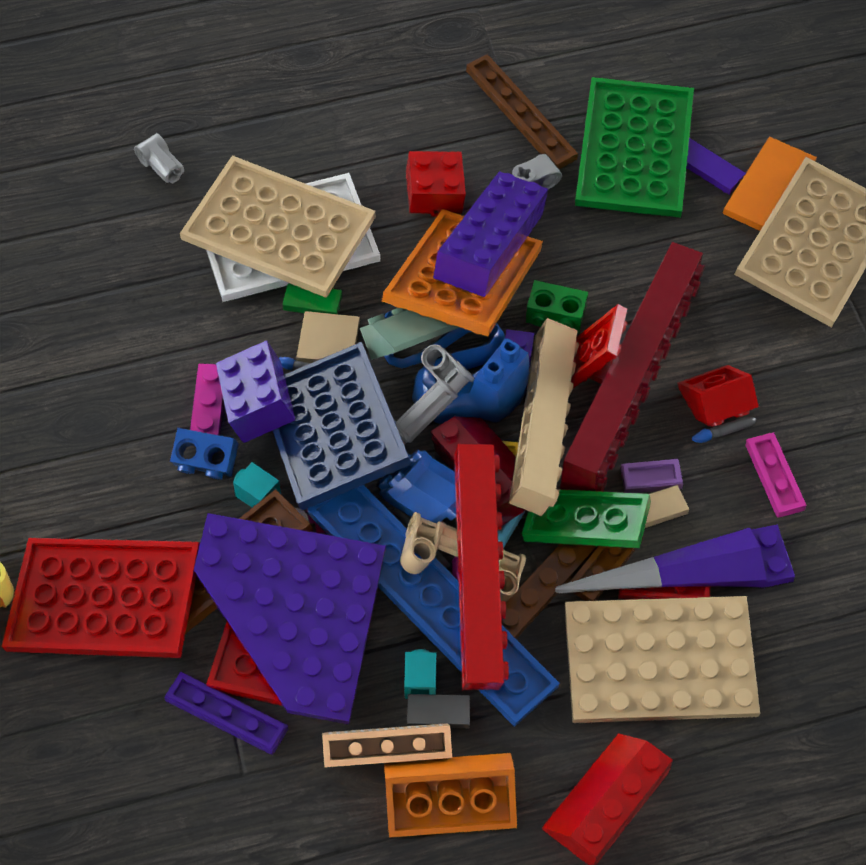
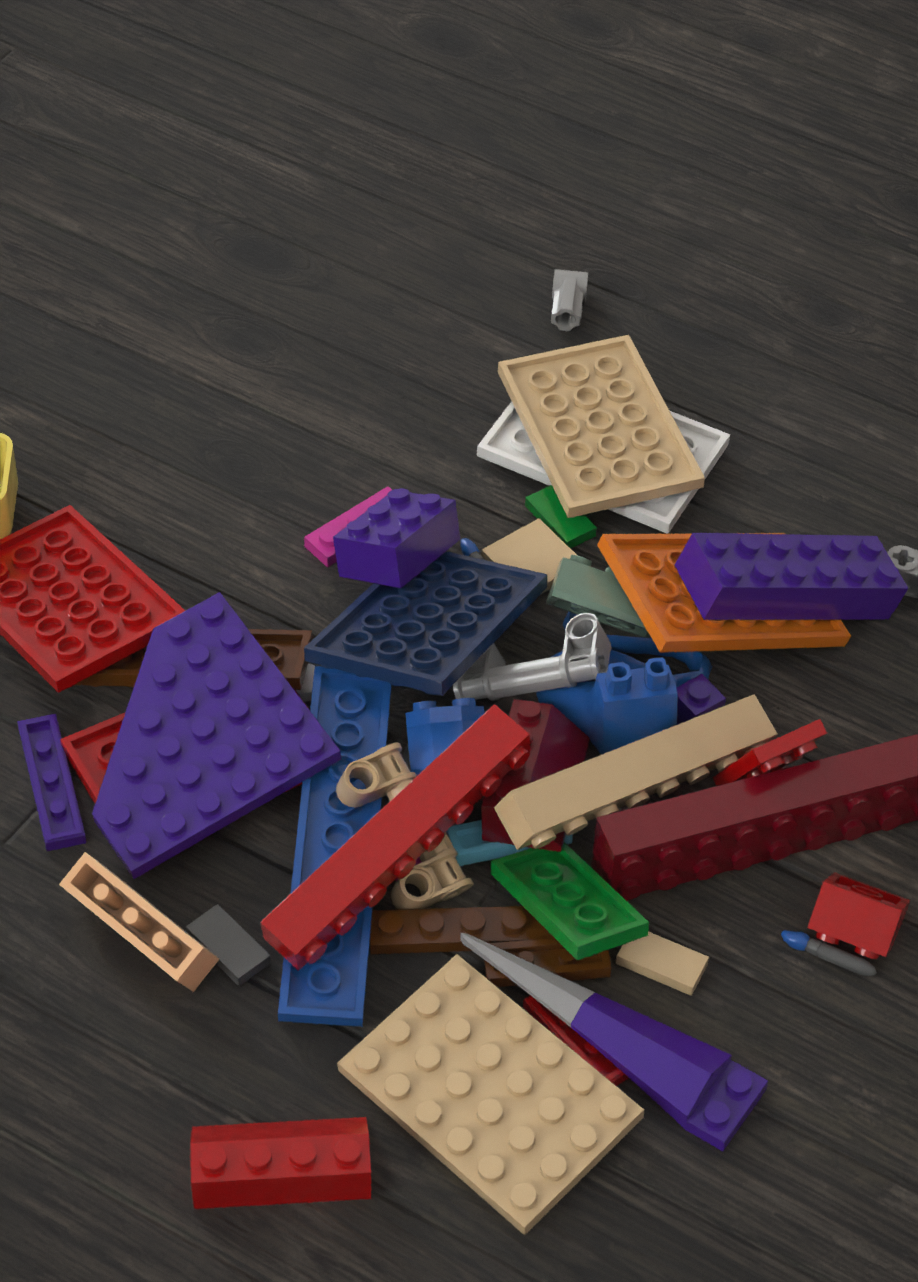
camera: 45 degrees right, 10 degrees down
blue brick [170,428,239,480] -> none
teal brick [233,462,281,508] -> none
orange slope [384,753,517,838] -> none
teal brick [404,649,436,699] -> none
red brick [406,151,466,217] -> none
green brick [526,280,588,334] -> none
medium lavender tile [620,459,683,493] -> none
dark pink plate [745,432,806,518] -> none

